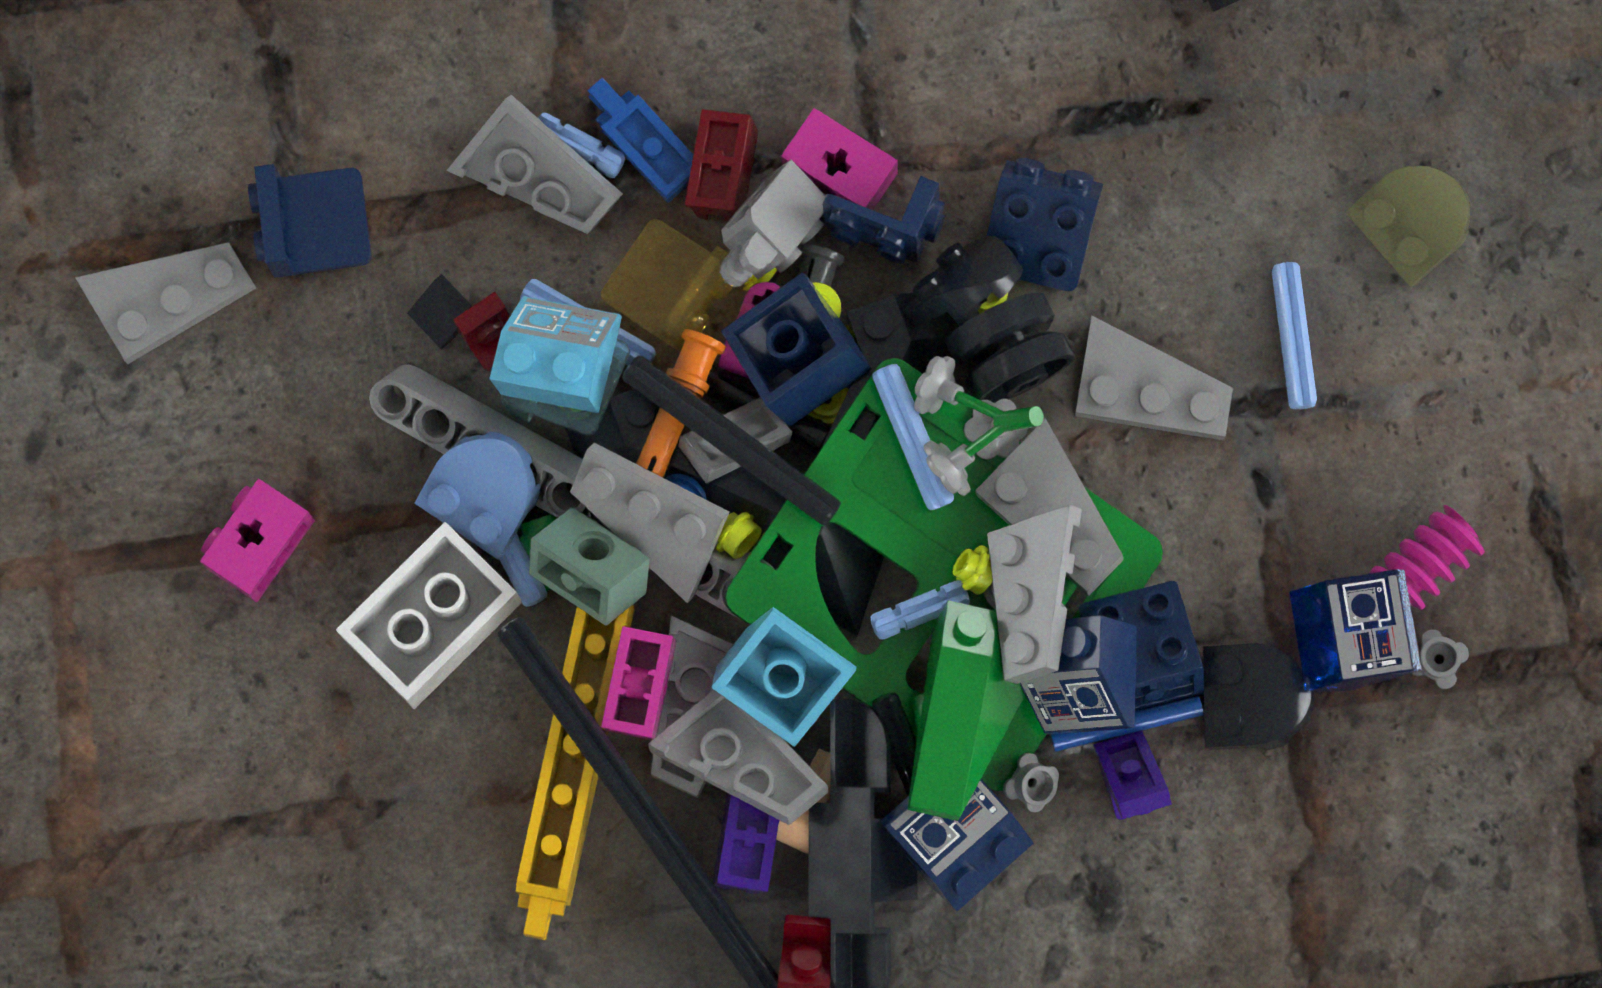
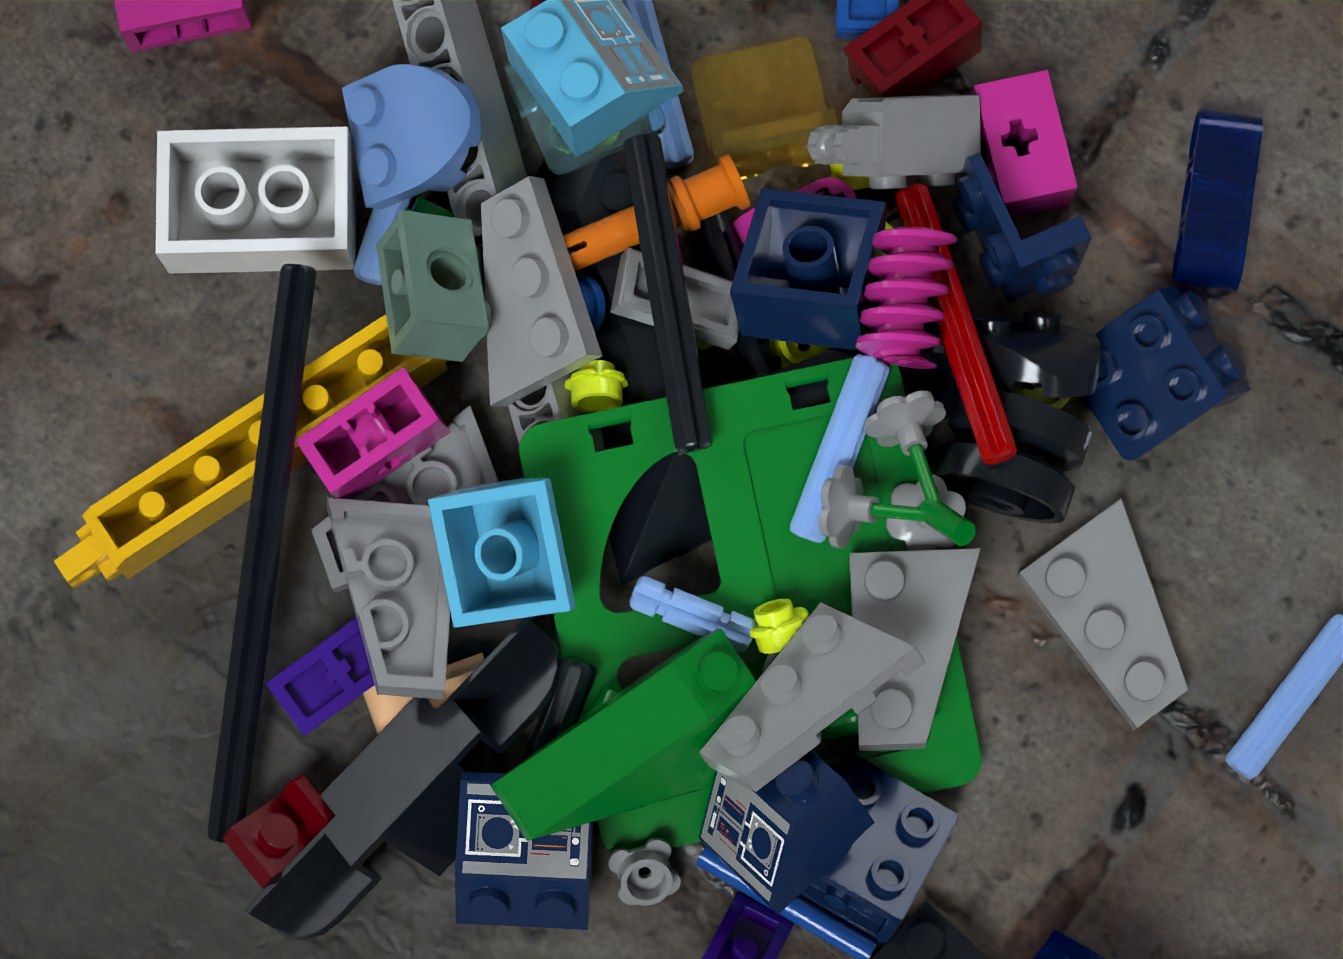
camera: 40 degrees right, 0 degrees up
none -> dark pink piece [855,227,957,369]
none -> red axle [895,183,1017,465]
none -> clear blue beam [1172,108,1263,292]

